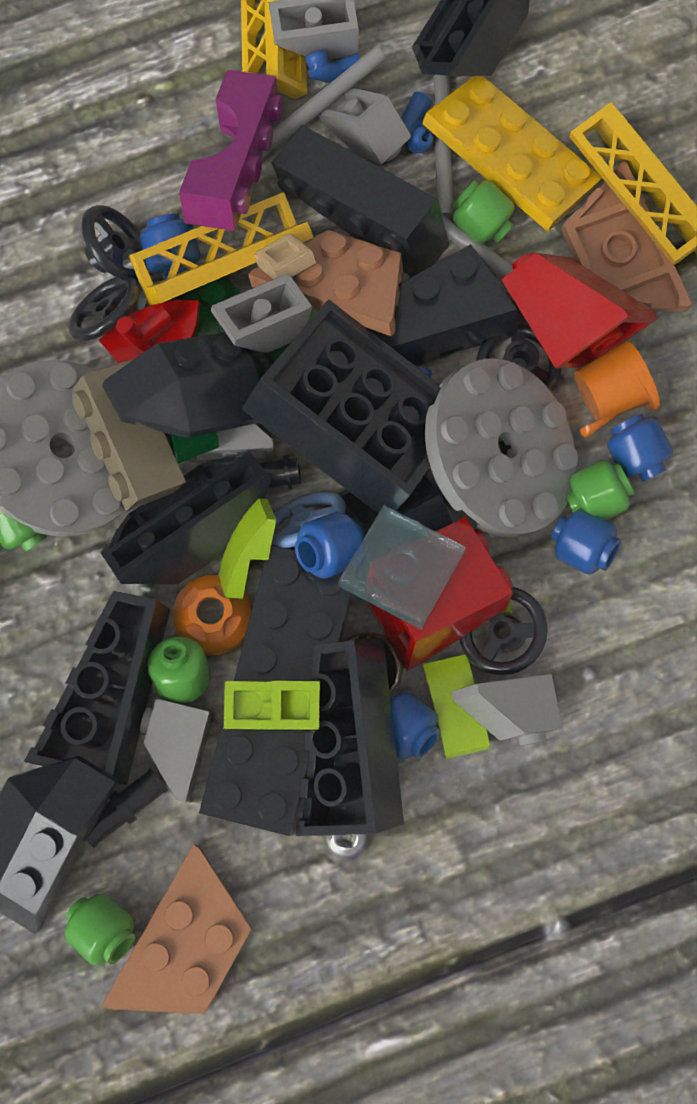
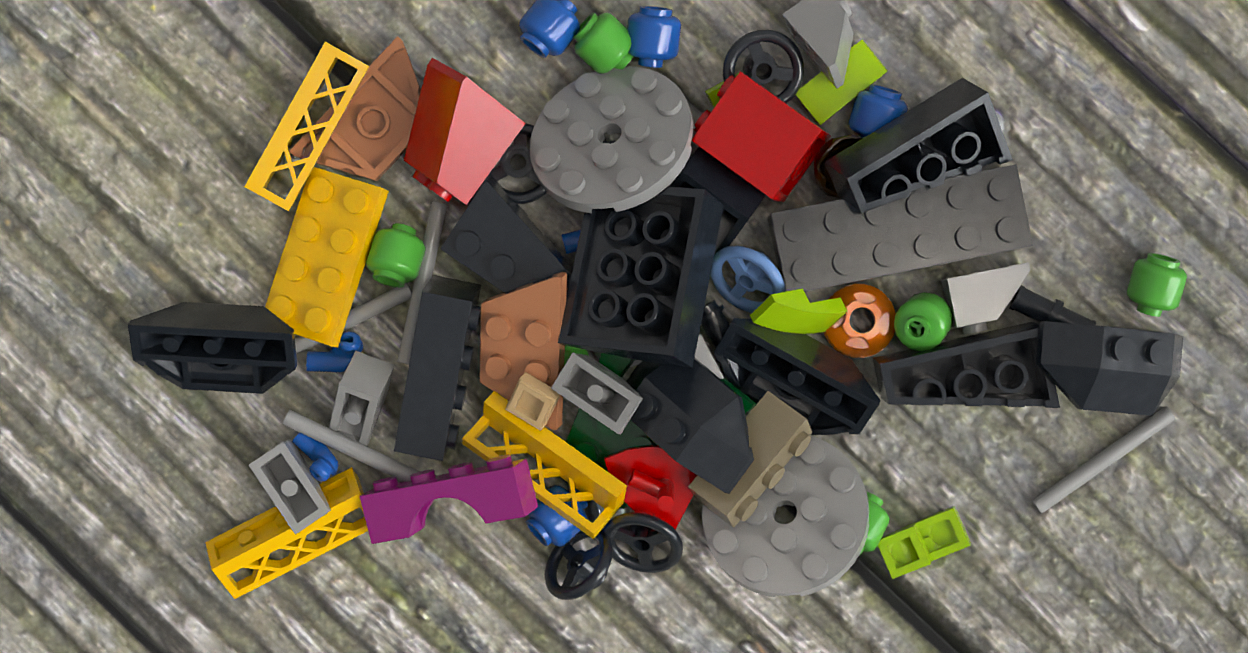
camera: 115 degrees left, 10 degrees up
nougat wing [101,844,253,1014] -> none
lime slope [224,681,320,730] -> none
blue head [295,512,365,579] -> none
clear light blue tile [338,505,466,630] -> none
orange hat [574,340,661,438] -> none

